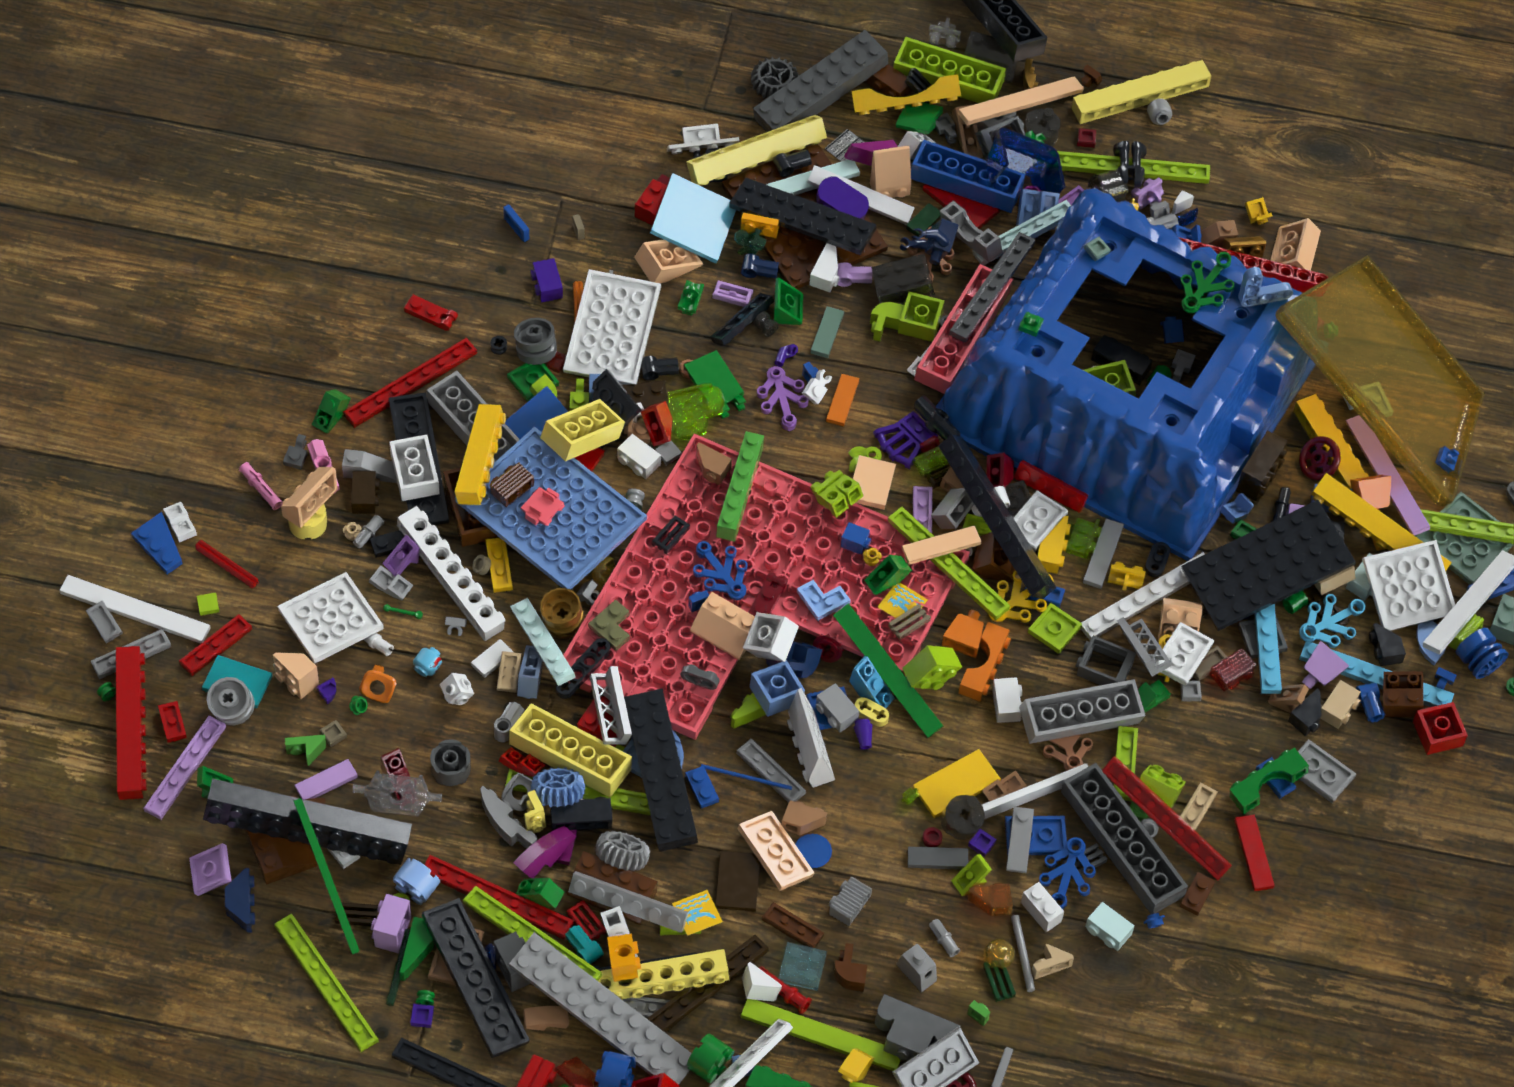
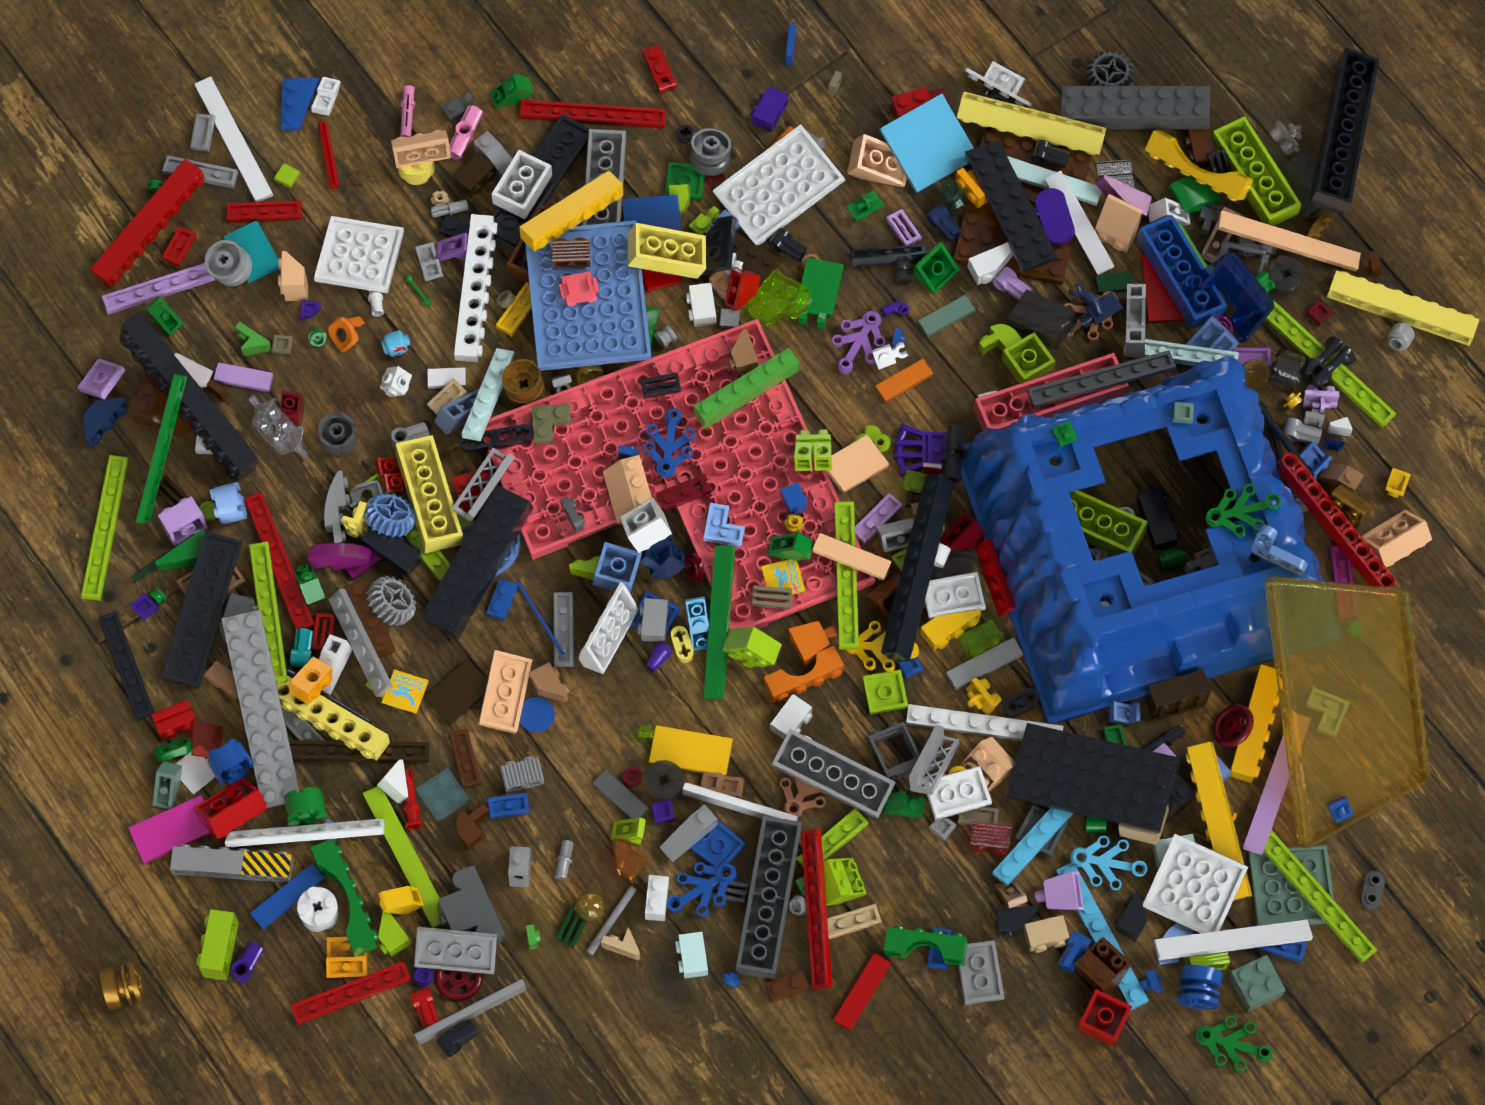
camera: 45 degrees right, 10 degrees up
light grey tile [445,617,467,636] -> none
orange torso [1350,474,1391,510] -> none
none -> blue plate [488,793,530,819]

